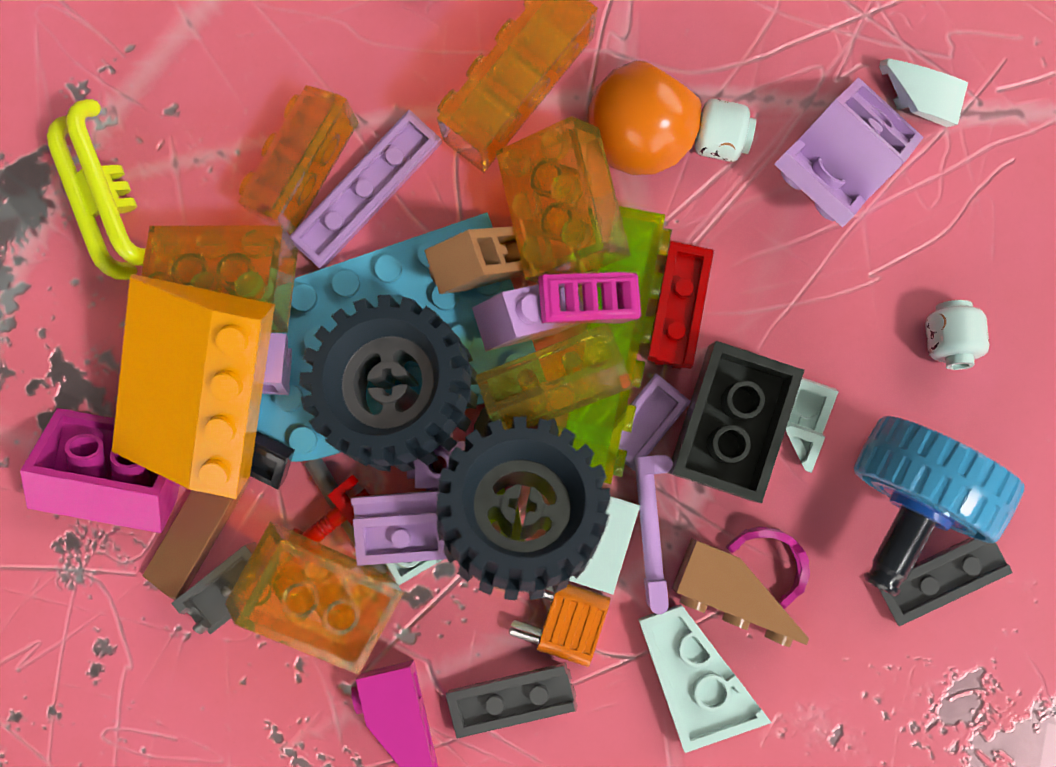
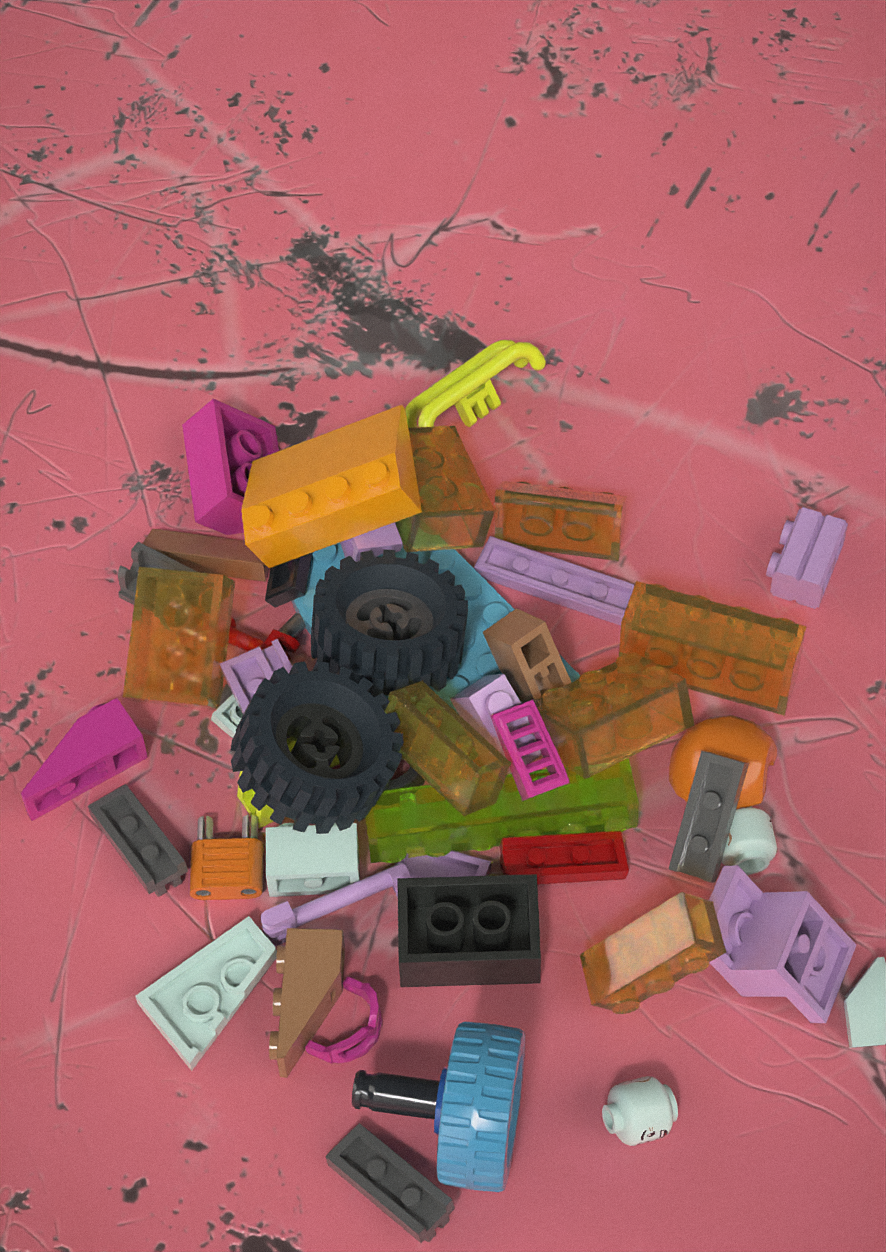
camera: 70 degrees right, 30 degrees down
light aqua slope [785,377,838,473] -> none
none -> clear yellow brick [580,892,726,1014]
none -> dark grey hinge [669,751,749,883]

